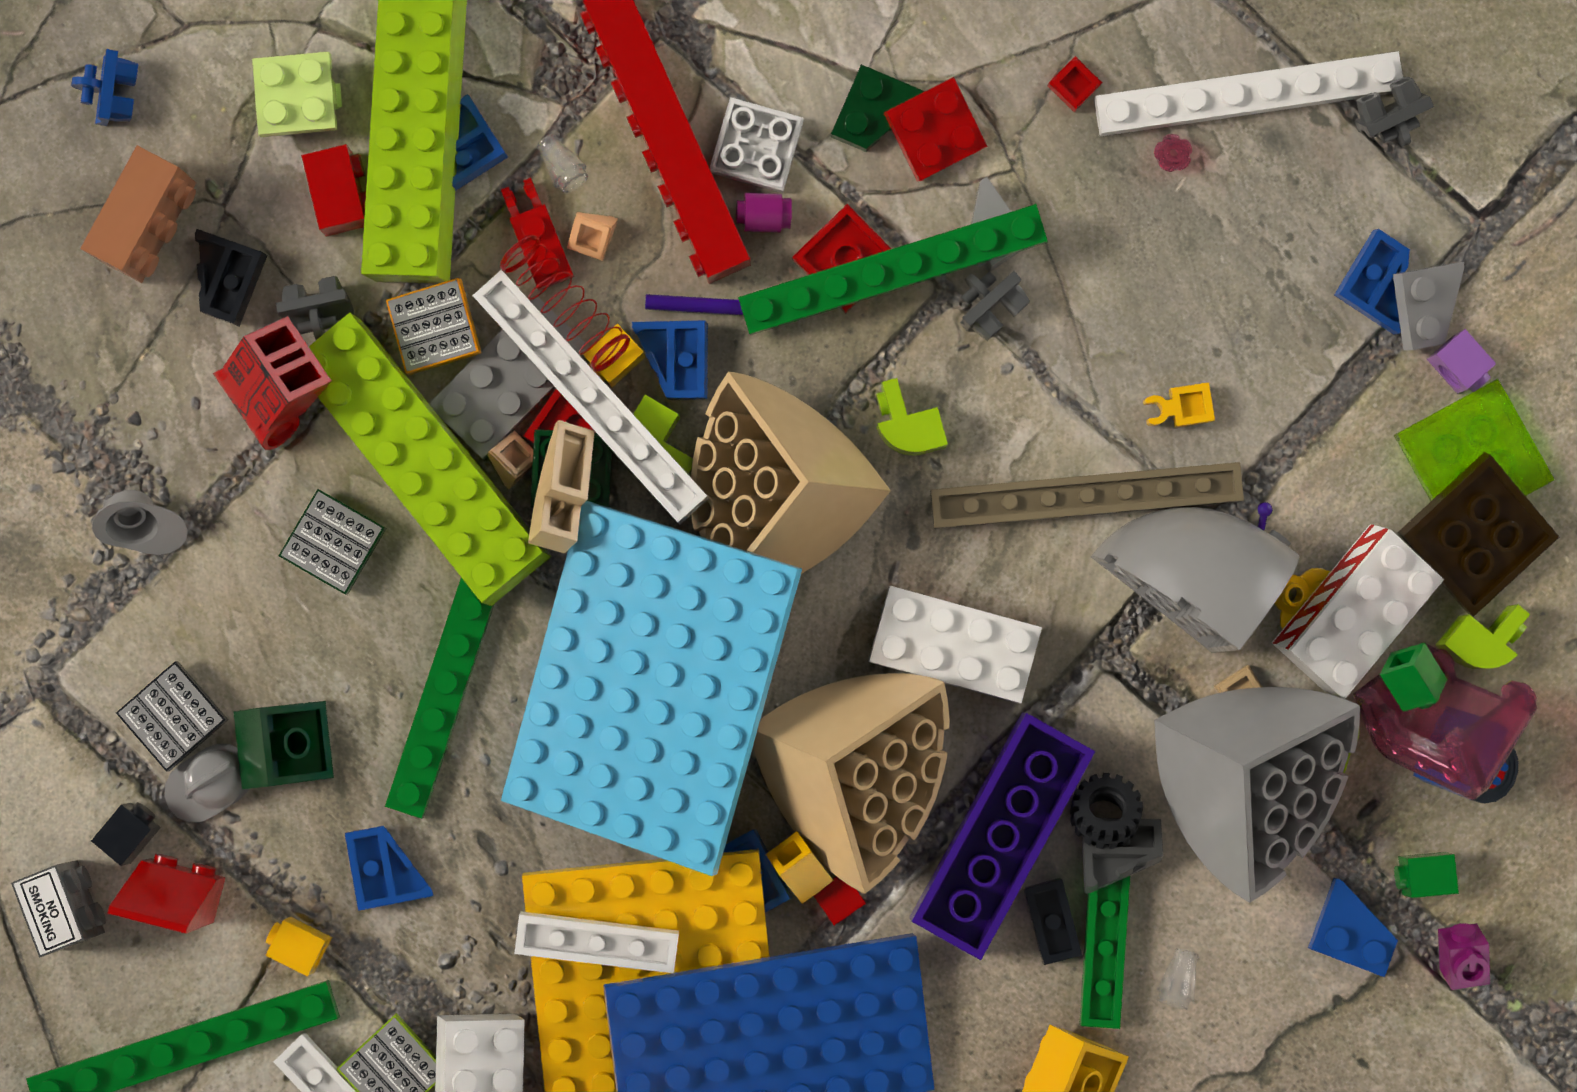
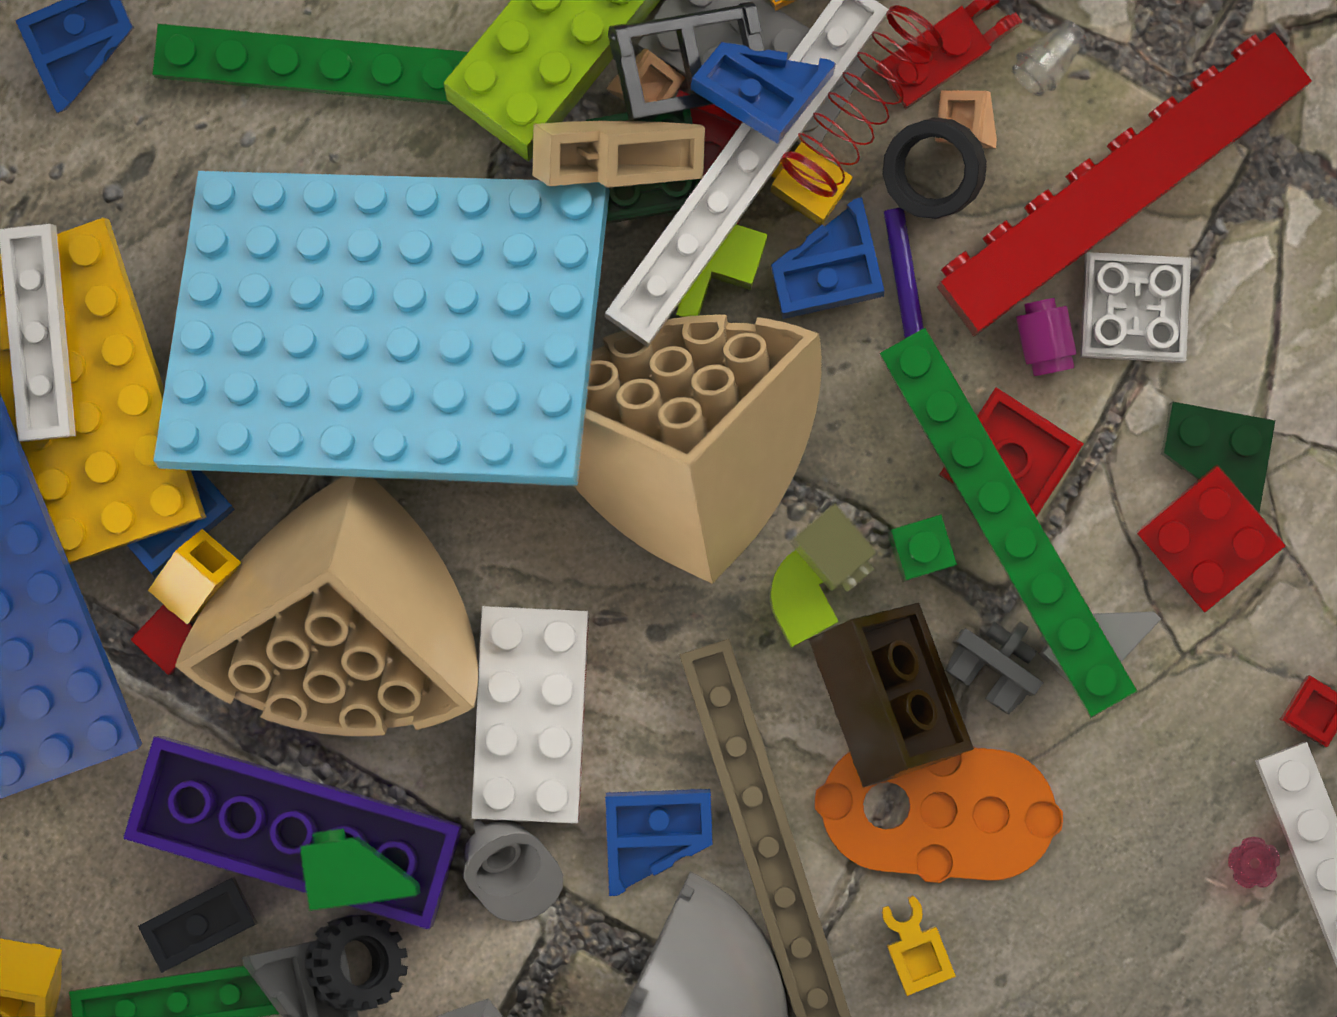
camera: 80 degrees right, 0 degrees up
none -> green slope [300,829,420,911]
none -> light grey piece [463,819,563,922]
none -> blue wing [605,789,713,896]
none -> window [608,2,764,120]
none -> blue wing [690,42,836,144]
none -> olive brick [790,503,877,592]
none -> dark brown slope [808,602,974,788]
none -> orange piece [814,747,1063,883]
none -> black tyre [882,117,987,219]
none -> green brick [887,514,957,583]

